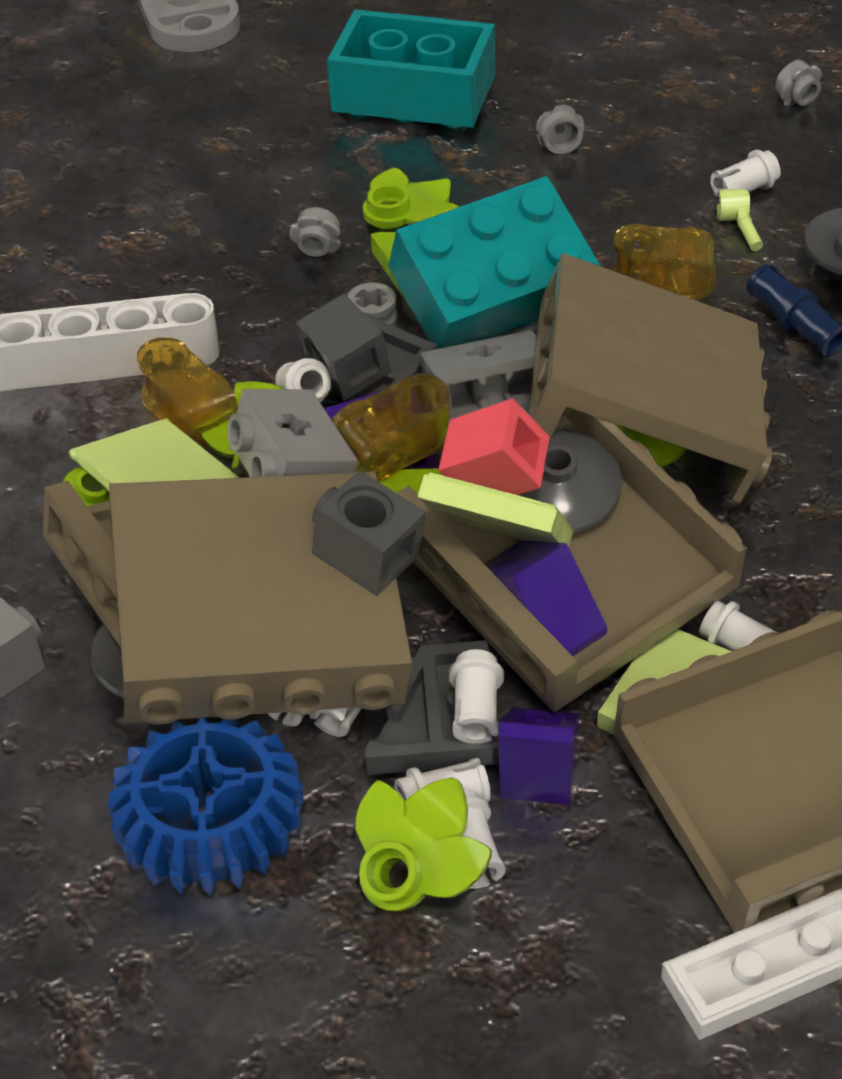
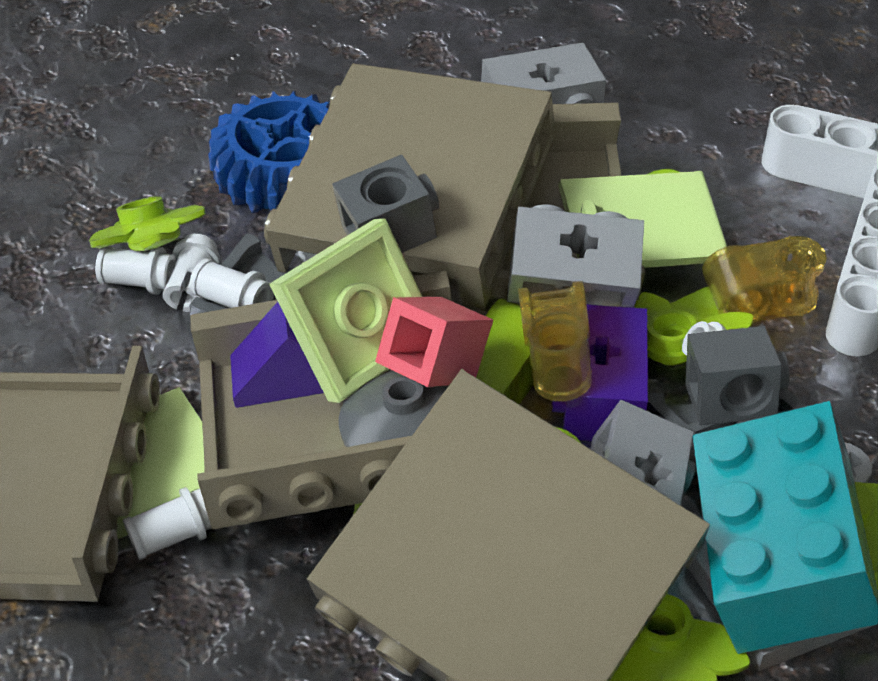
camera: 115 degrees right, 0 degrees up
dark purple slope [499,707,580,805] -> none

